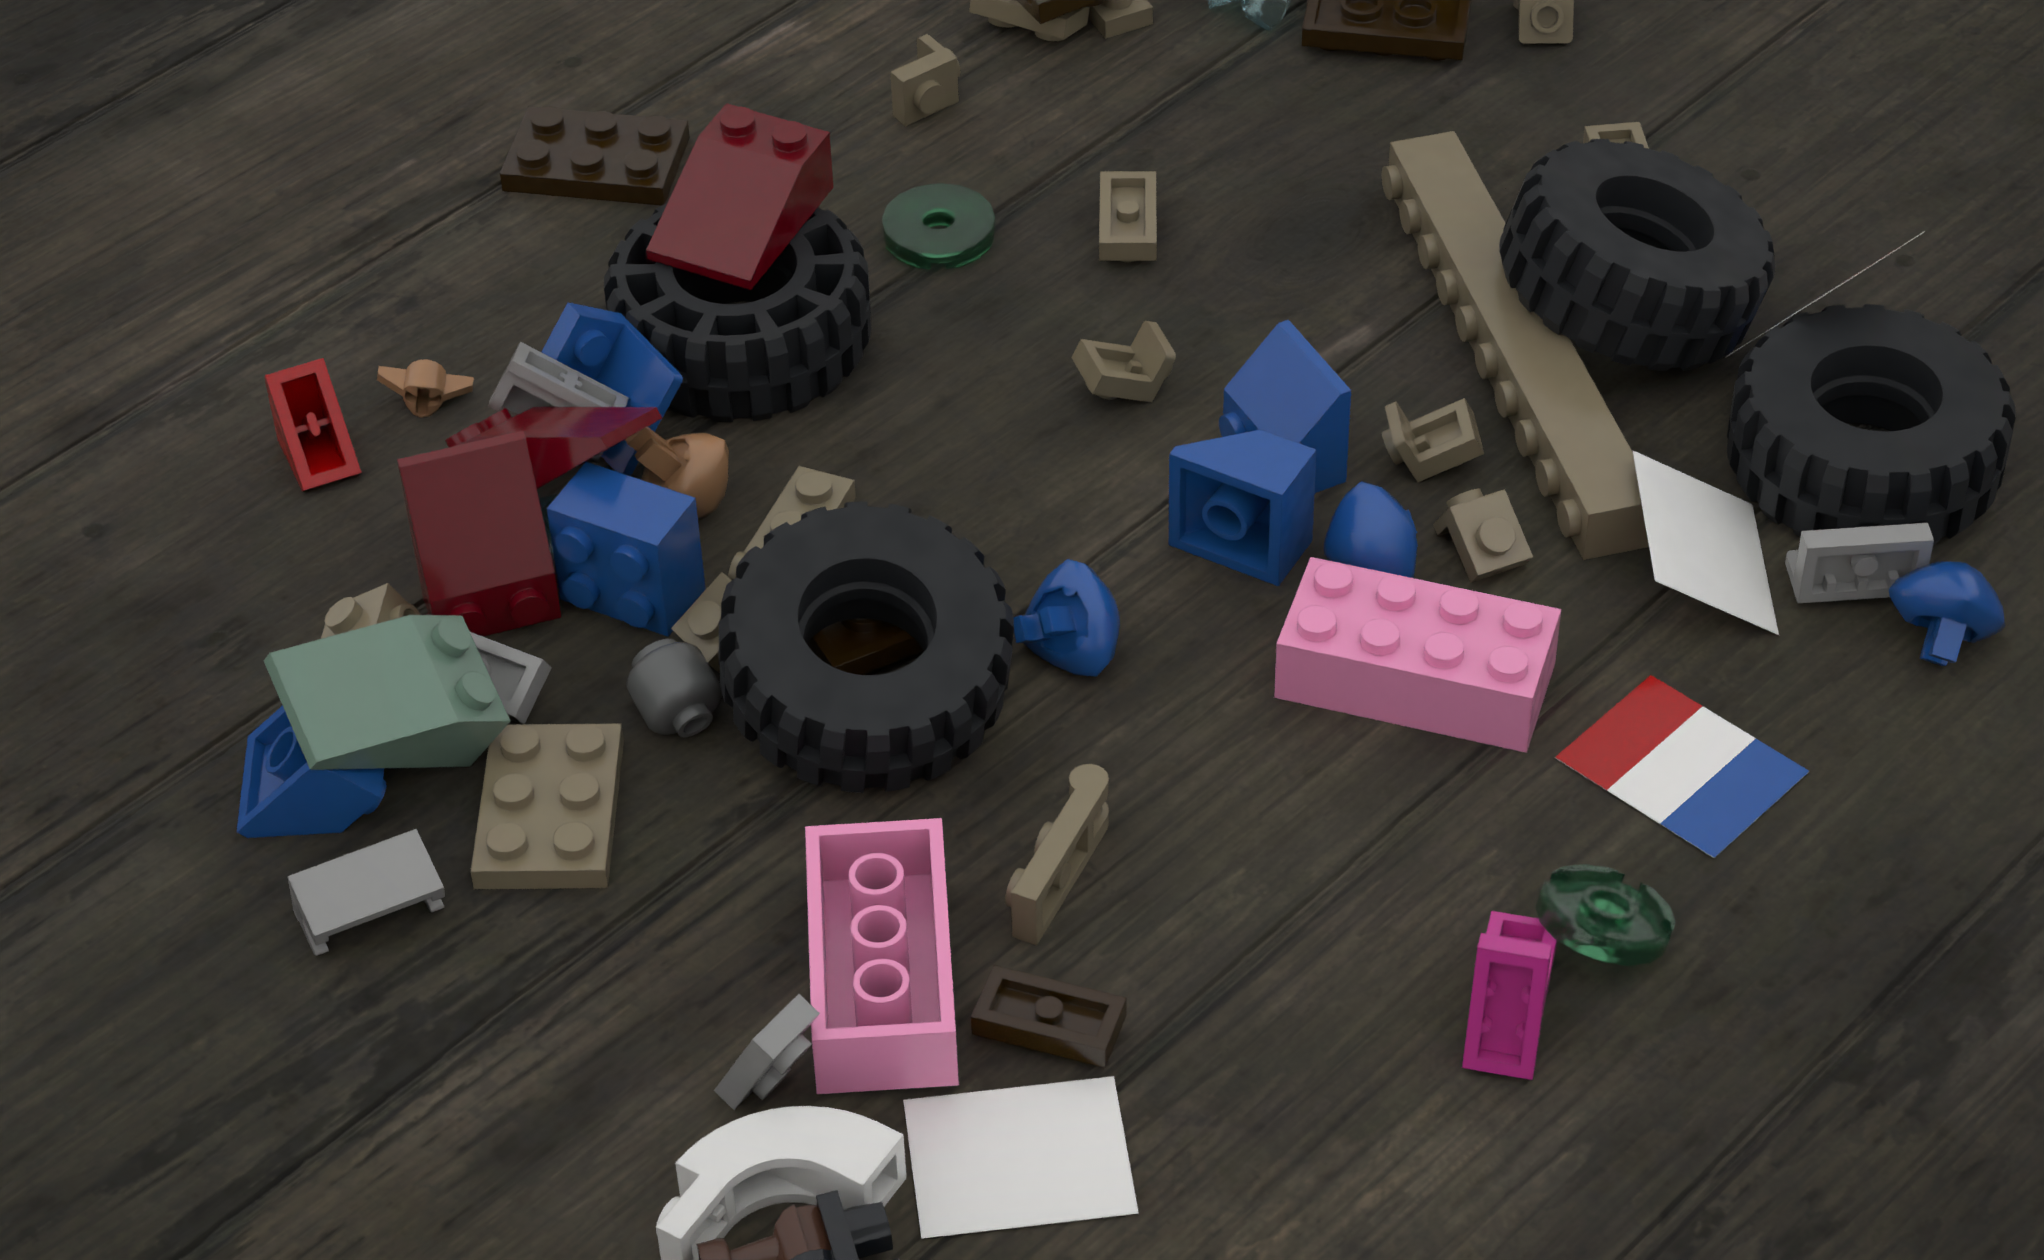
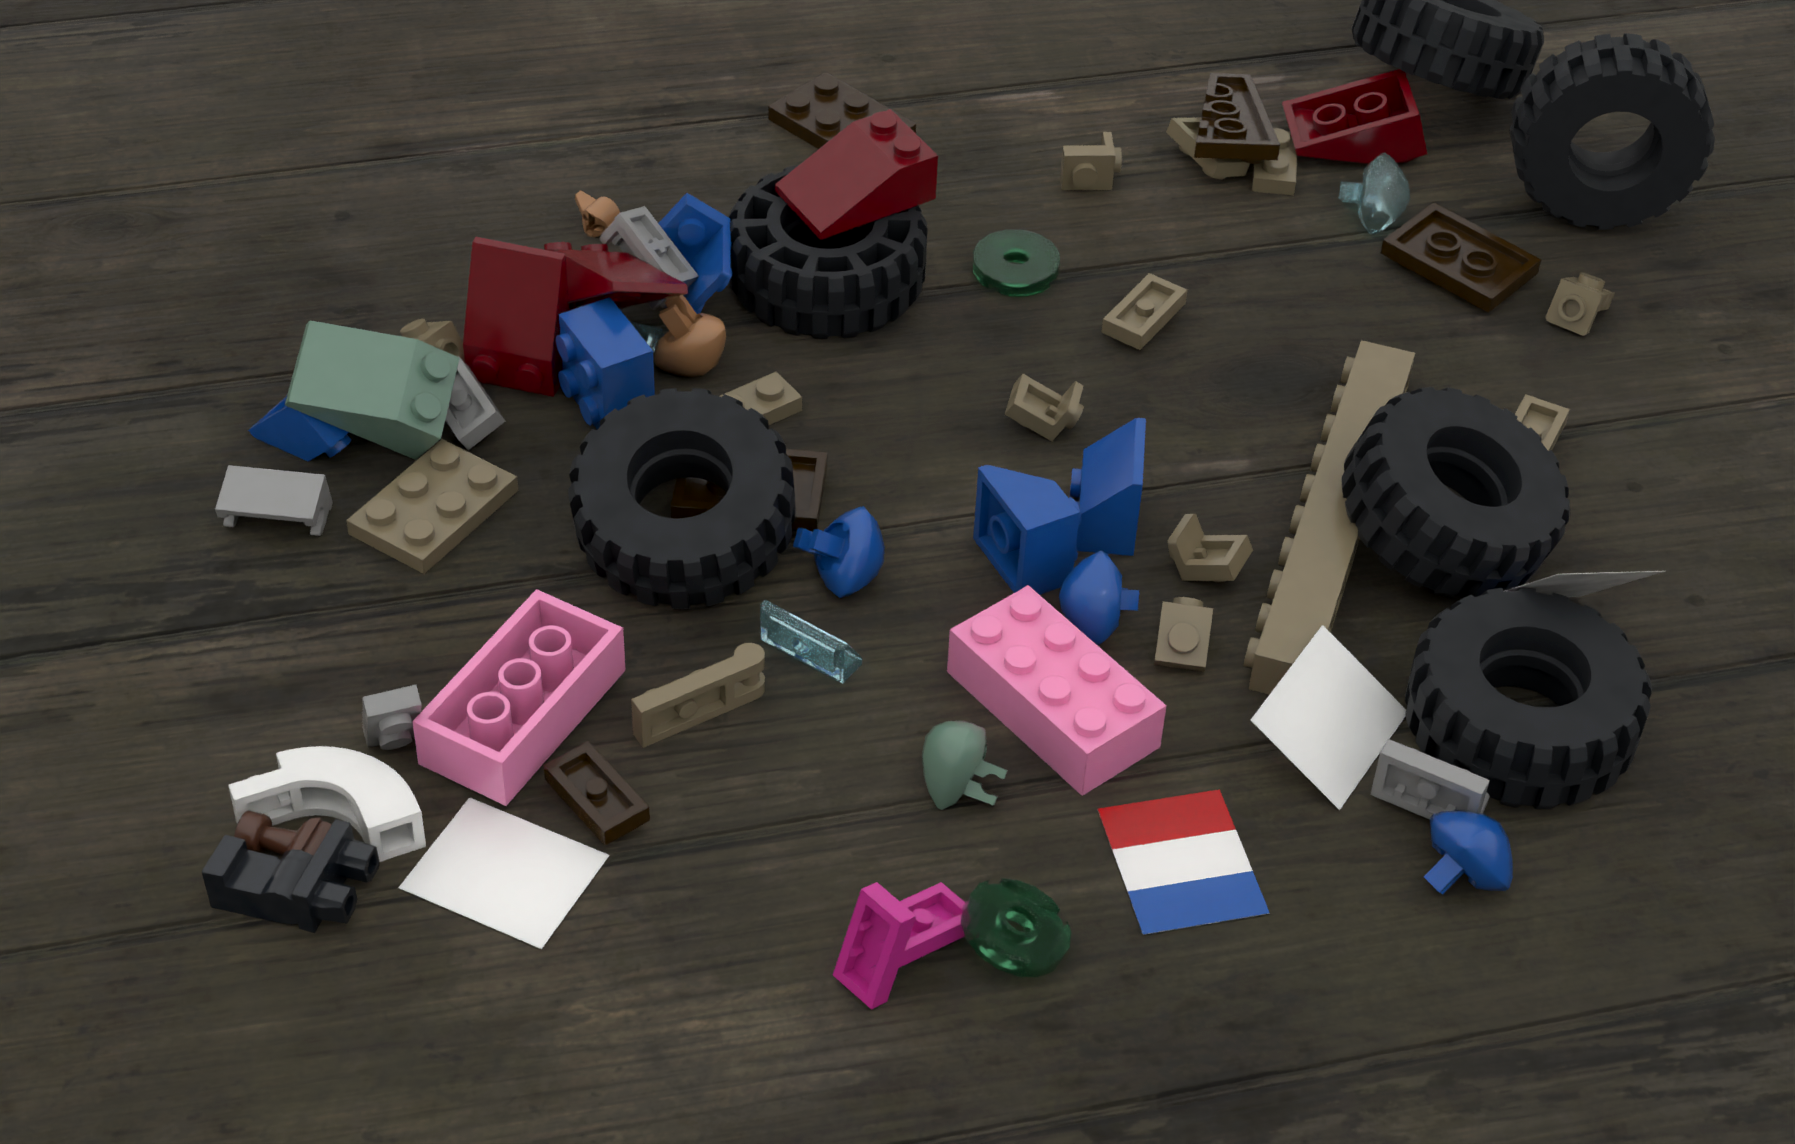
camera: 30 degrees right, 0 degrees up
red slope [264,358,362,492] -> none
dark grey head [626,639,722,737] -> none
none -> clear light blue slope [760,600,862,683]
none -> sand green piece [922,721,1008,810]

